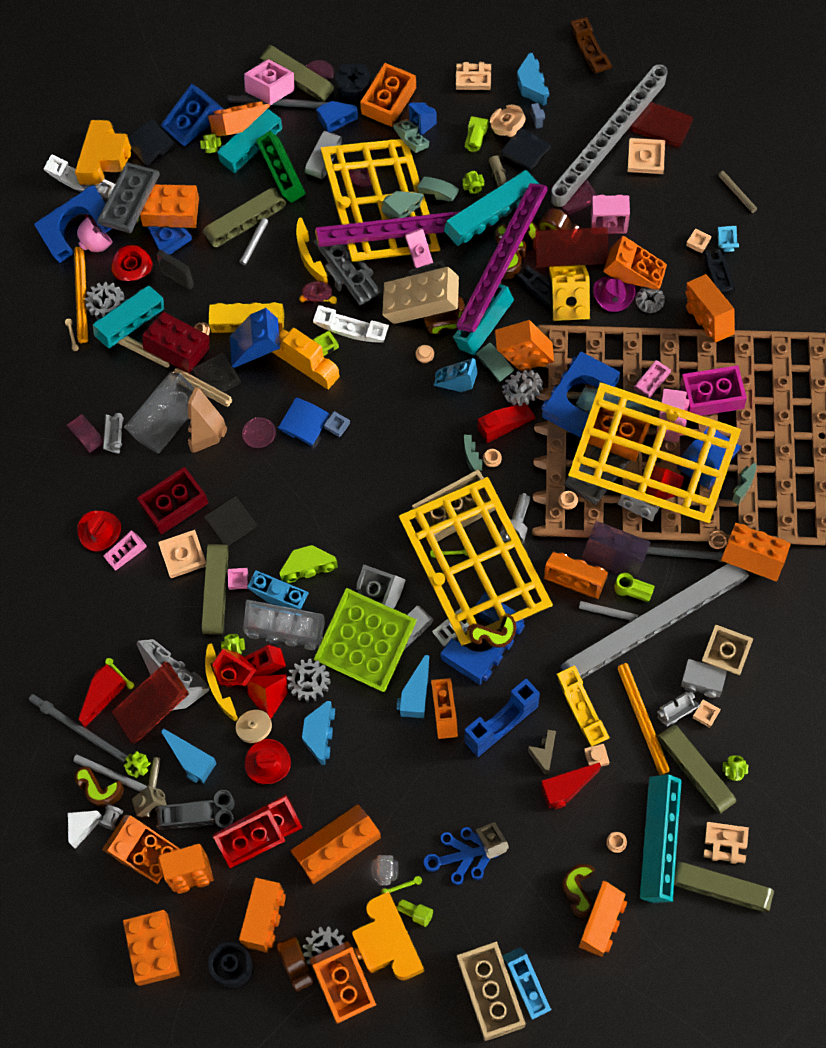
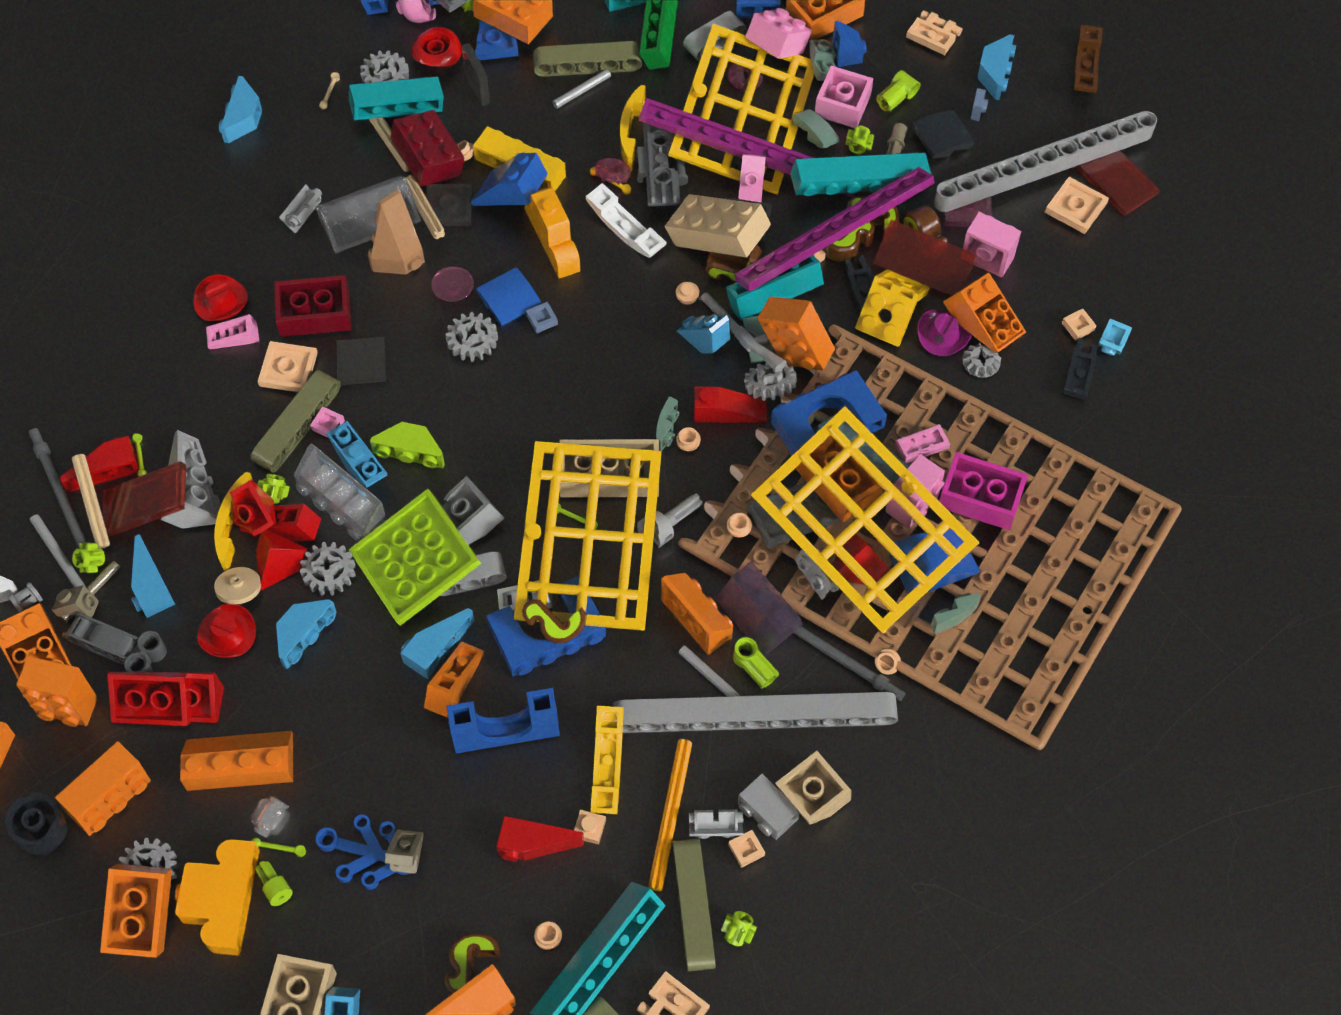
camera: 25 degrees right, 5 degrees down
clear pink slope [67,414,103,452] -> none
light orange axle [74,247,88,344] -> none
reddish brown animal [74,767,124,808] -> none
reddish brown animal [277,936,314,992] -> none
lime plate [313,331,339,356] -> none
sand green slope [381,191,424,219] -> none
light nougat plate [490,105,526,137] -> none
dark tan slope [528,730,556,775] -> none
orange brick [685,274,735,343] -> none
dark tan bar [718,171,757,213] -> none
orange brick [721,523,791,582] -> none
none -> tan axle [72,454,110,548]
none -> dark azure slope [219,76,262,143]
none -> light grey gear [446,312,498,362]
none -> light grey piece [699,293,786,372]
none -> bright pink brick [745,8,812,59]
none -> bright pink brick [815,66,873,128]

